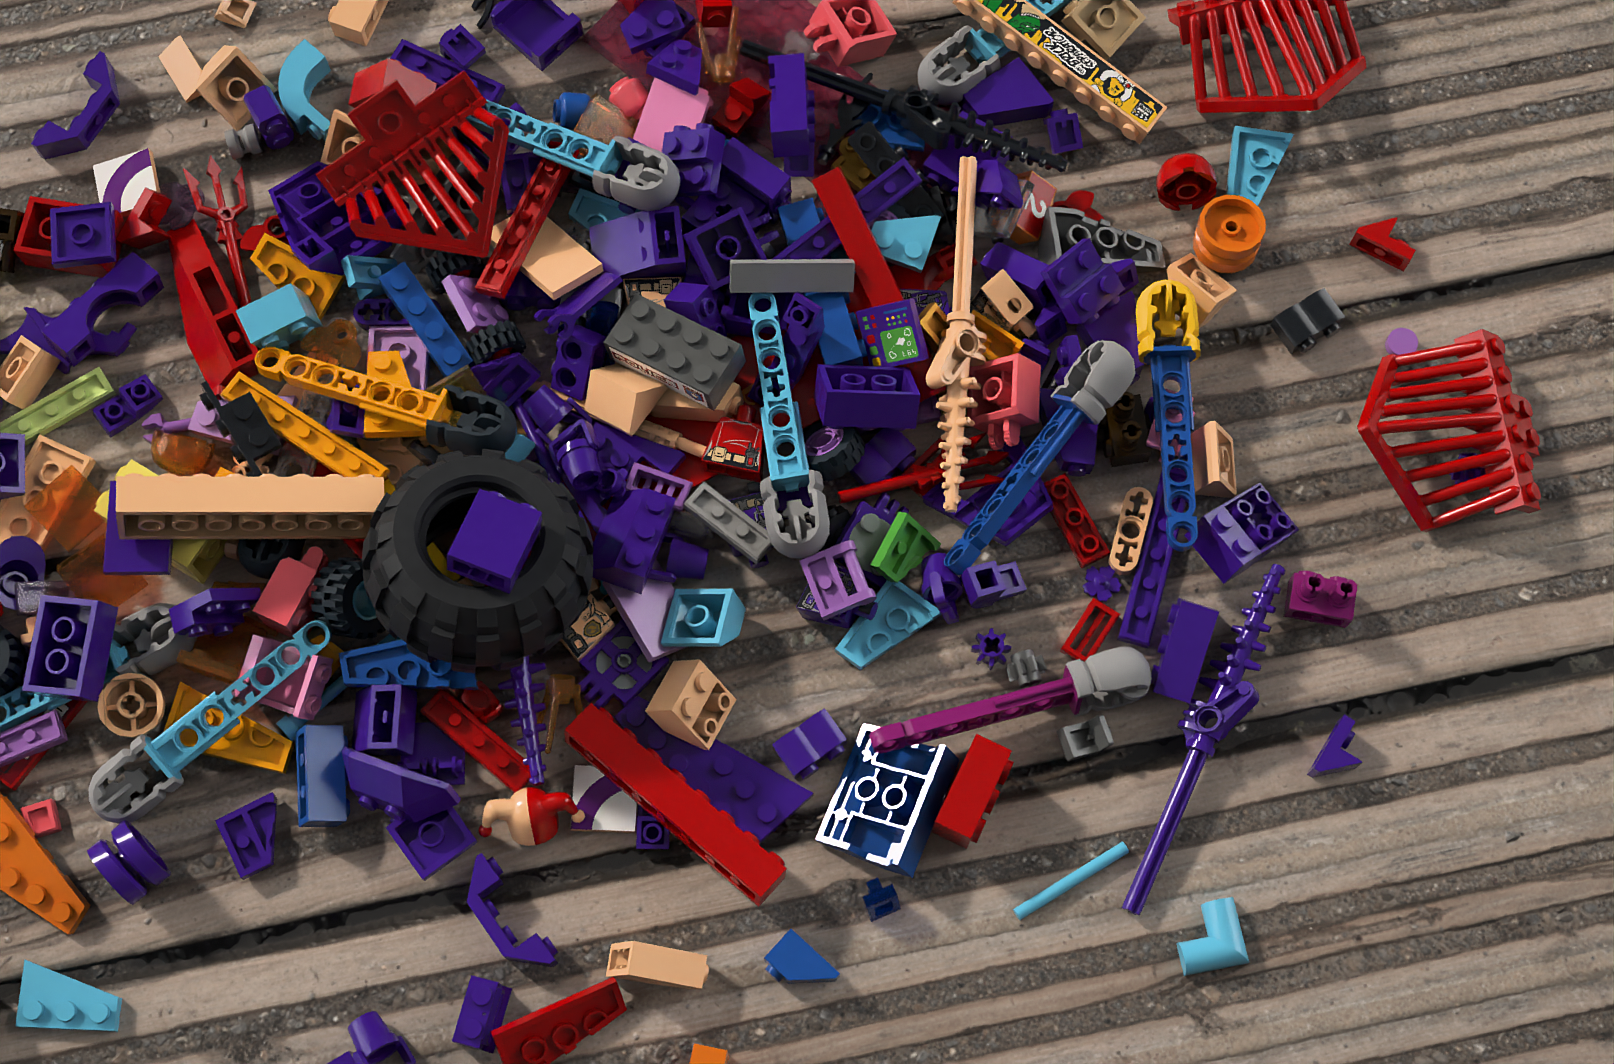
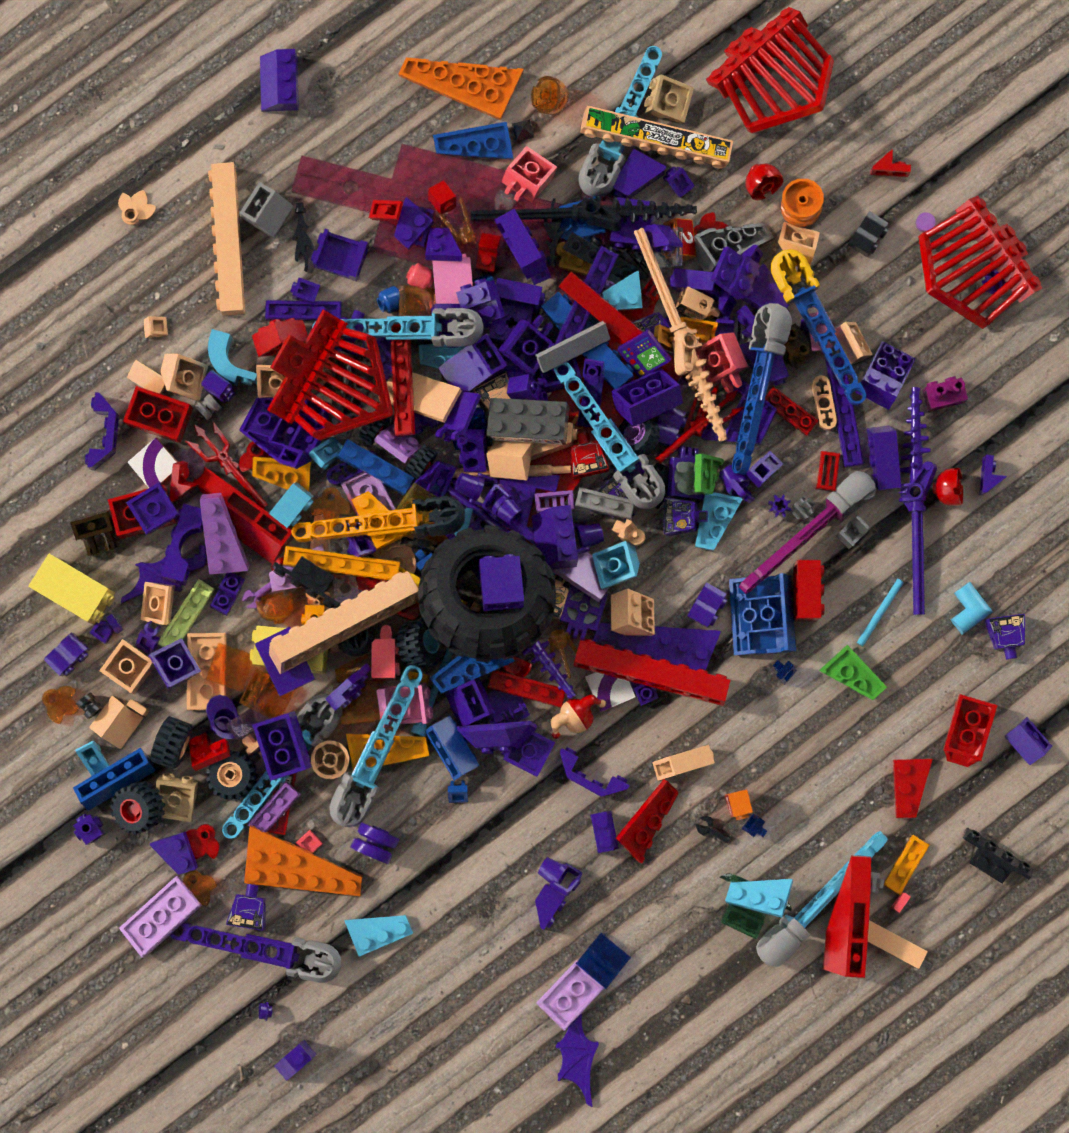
camera: 25 degrees left, 10 degrees up
dark purple wing [215,792,277,880] -> none
dark purple plate [597,468,629,499] -> none
blue slope [764,929,840,984] -> none
medium lavender plate [800,540,877,620] -> none
dark purple plant [1082,565,1122,602] -> none
medium azure wing [1226,126,1294,206] -> none
none -> red brick [123,386,193,444]
none -> medium lavender wedge [200,493,250,574]
none -> blue tile [448,780,468,803]
none -> light nougat hips [612,519,645,546]
none -> bright green wing [819,644,887,700]
none -> red cylinder [933,468,964,506]
none -> dark purple torso [985,614,1025,660]

